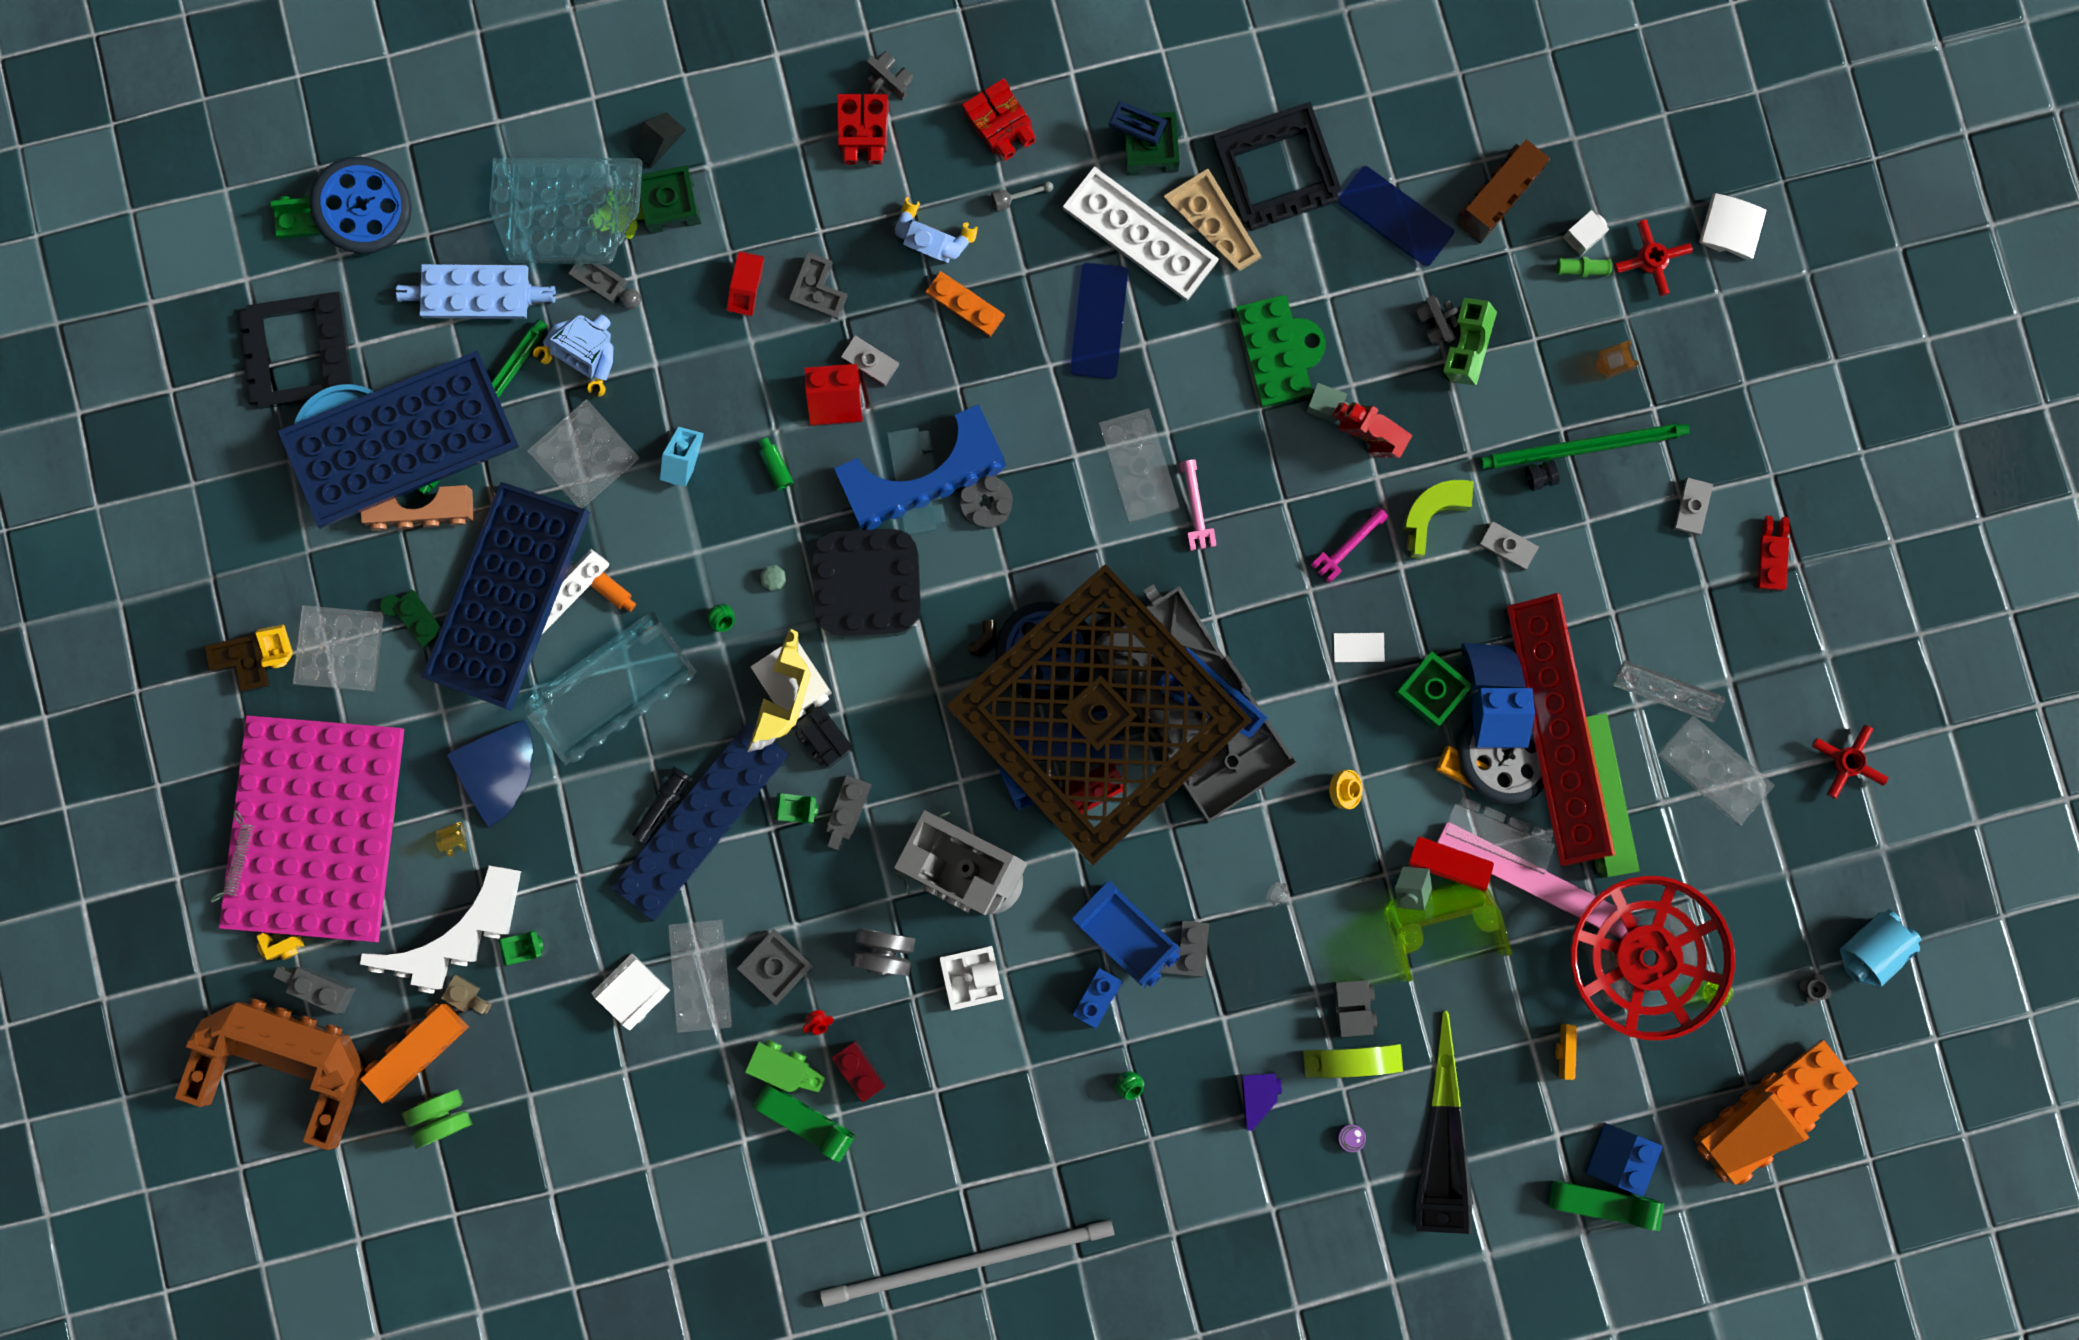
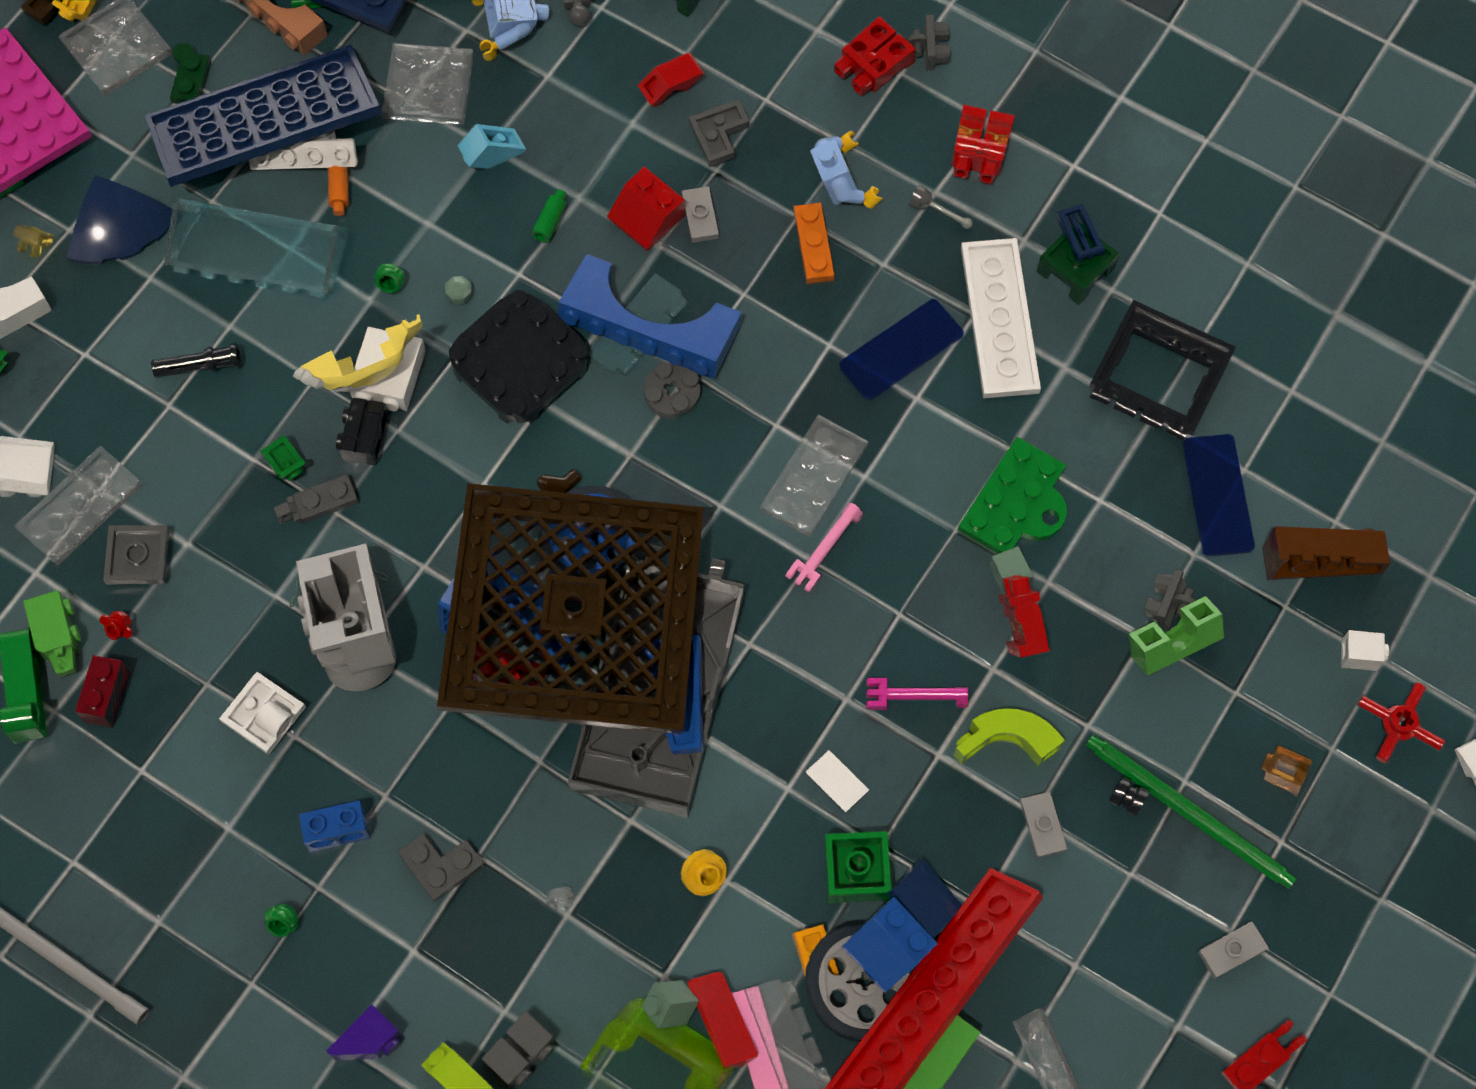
camera: 45 degrees right, 15 degrees down
dark blue plate [612,722,790,921] -> none
flat silver wheel [851,928,916,976] -> none
blue panel [1072,881,1181,989] -> none
tan wing [1164,169,1262,272] -> none
bright green pin [1556,257,1612,278] -> none

